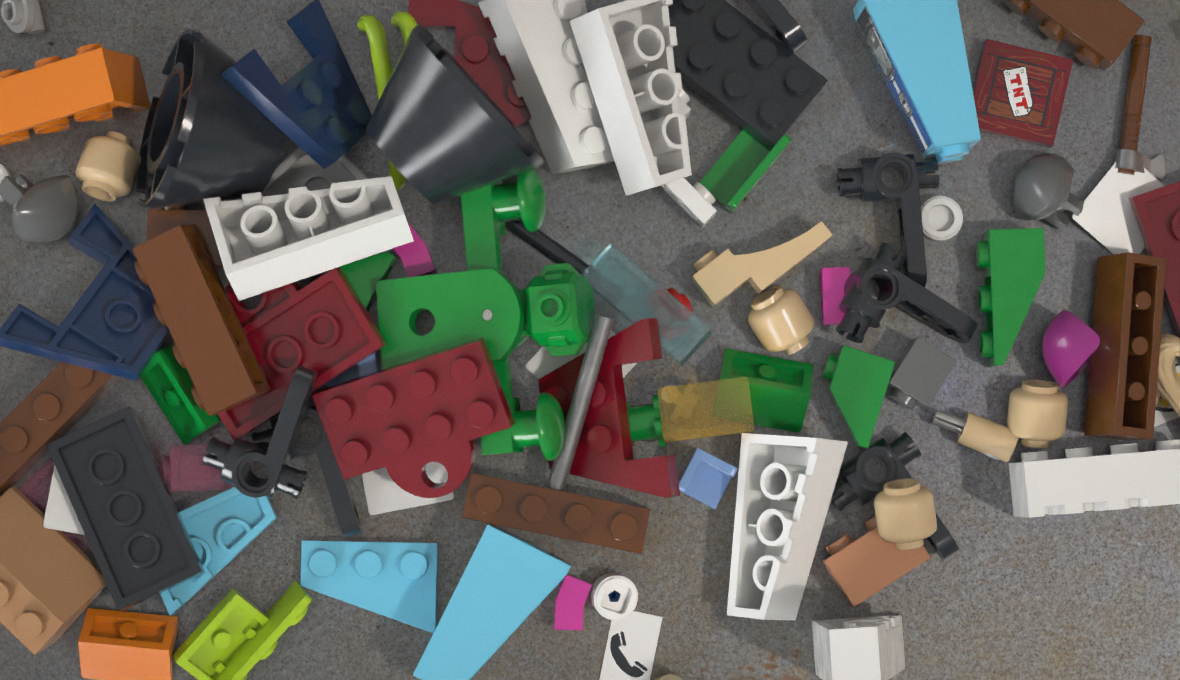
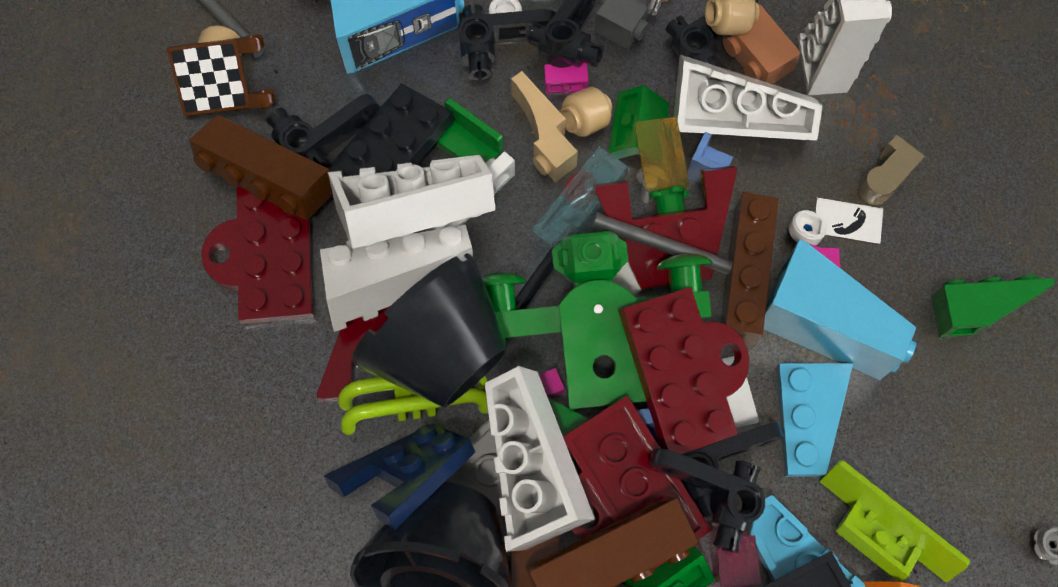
camera: 90 degrees left, 15 degrees down
green slope [822,345,895,449] -> none

